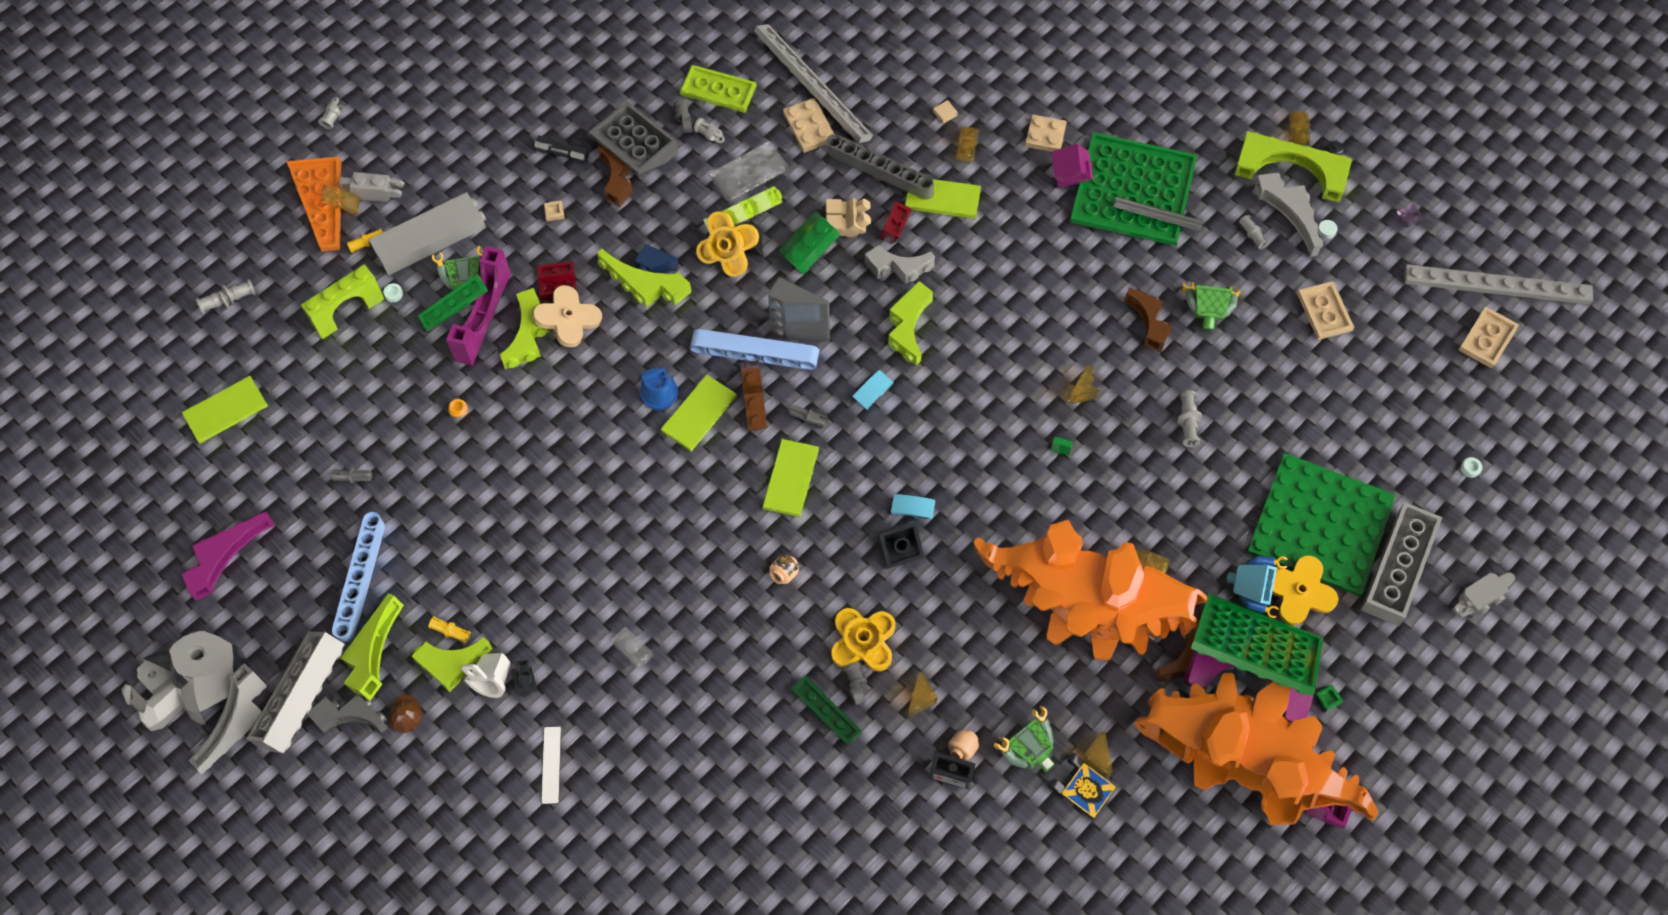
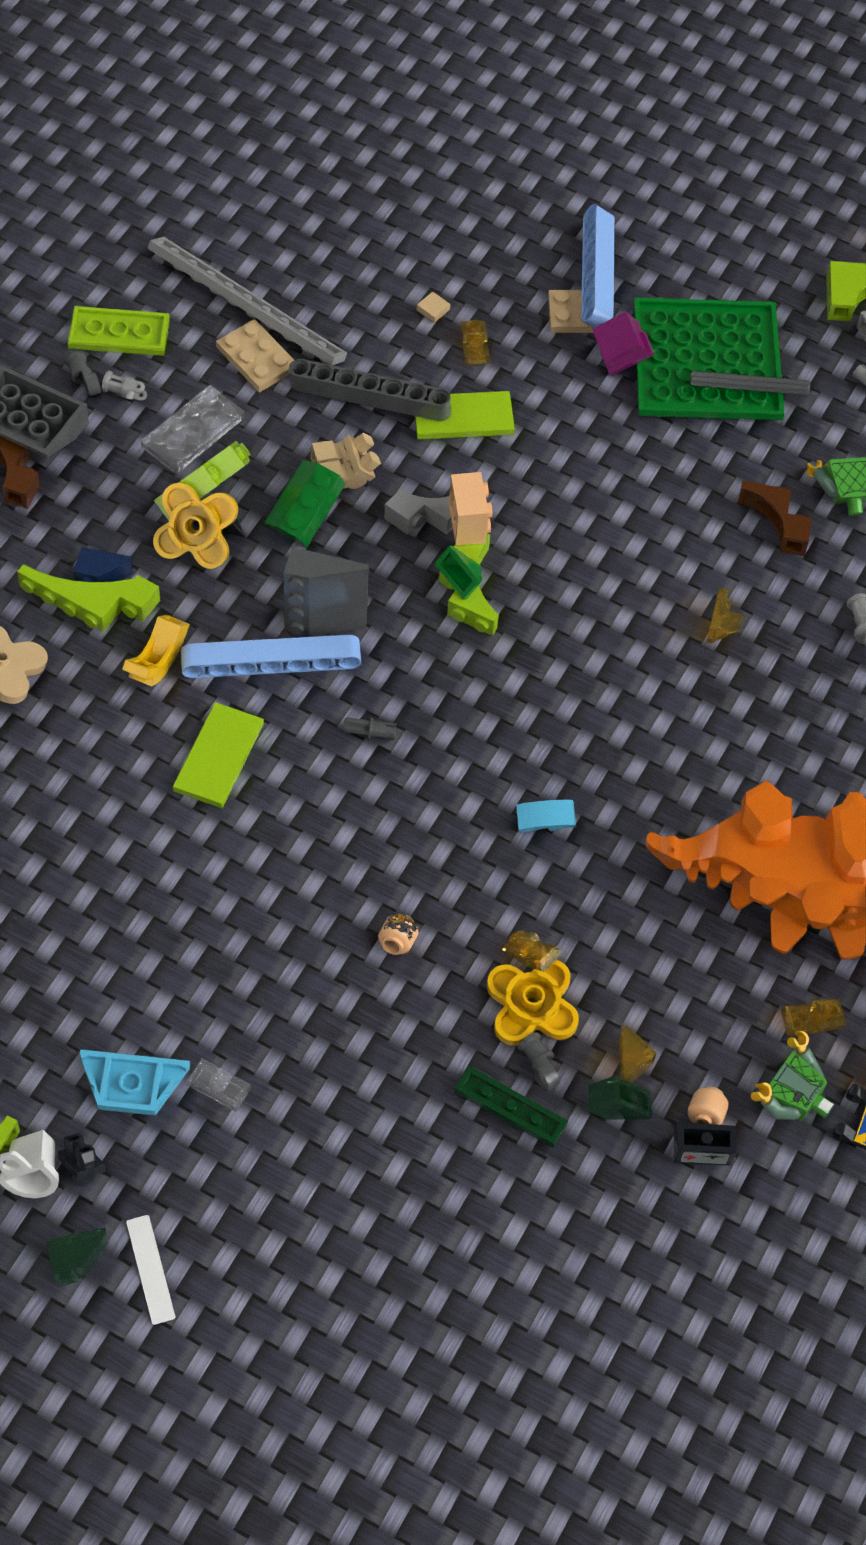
camera: 20 degrees left, 5 degrees down
blue container [638,368,678,410] -> none
reddish brown arch [740,361,767,430] -> none
lime tile [763,439,819,518] -> none
medium azure slope [852,370,894,410] -> none
black slope [878,521,925,569] -> none
dark red hinge [879,202,912,244] -> none
green tile [1051,437,1073,456] -> none
none -> clear green slope [47,1227,109,1285]
none -> medium azure wing [80,1050,190,1115]
none -> yellow arch [122,615,190,687]
none -> green slope [434,545,482,600]
none -> light nougat brick [449,472,492,546]
none -> clear yellow slope [502,930,562,972]
none -> light blue beam [581,204,614,328]
none -> clear green slope [588,1076,652,1120]
none -> clear yellow slope [781,999,846,1036]

